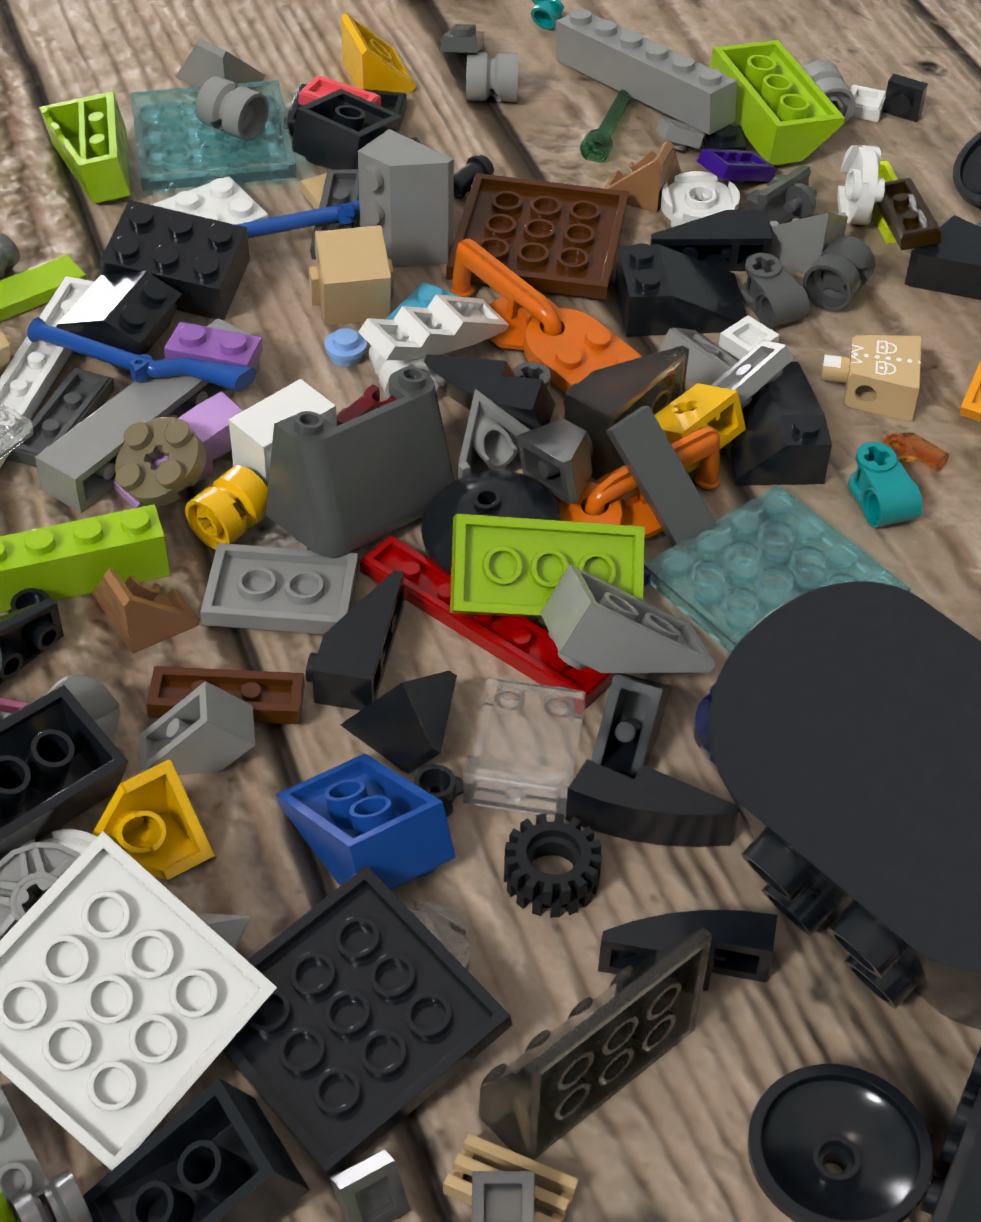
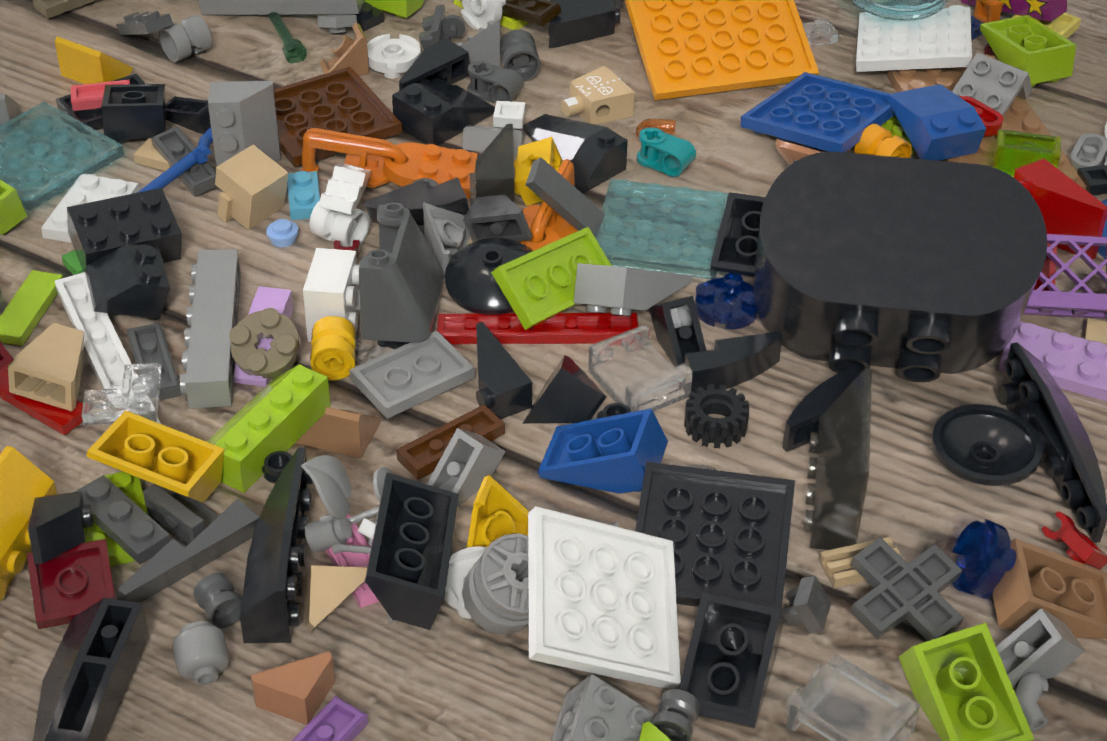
camera: 40 degrees left, 5 degrees down
blue piece [27,317,256,392] -> none
medium lavender plate [164,322,263,368] -> none
light grey wheel [196,76,269,142] -> none
dark purple plate [697,149,777,184] -> none
light grey plate [711,340,794,408] -> none

